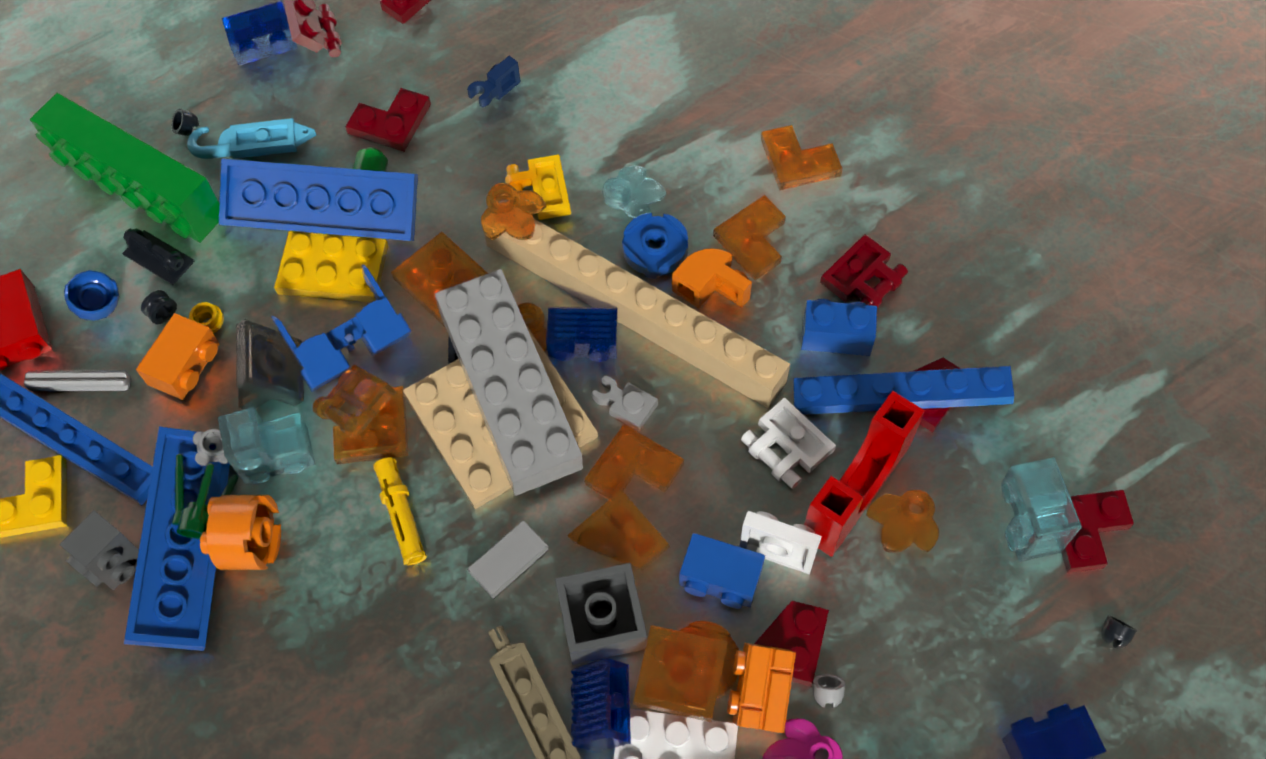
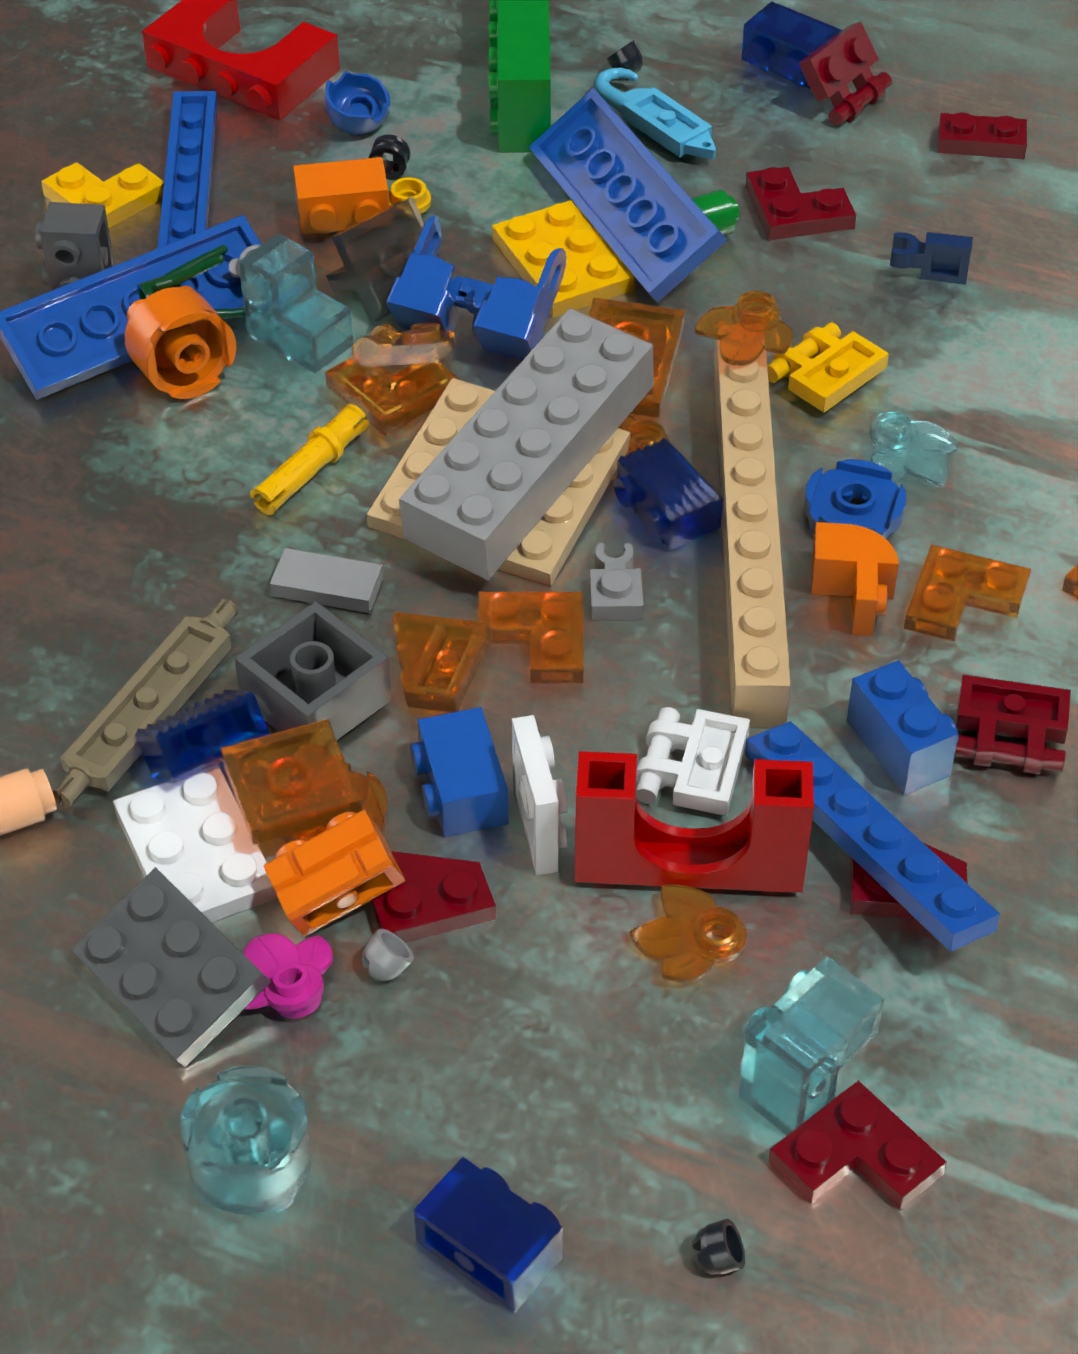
camera: 55 degrees right, 15 degrees down
light grey axle [24,370,131,391] -> none
black hinge [122,228,195,285] -> none

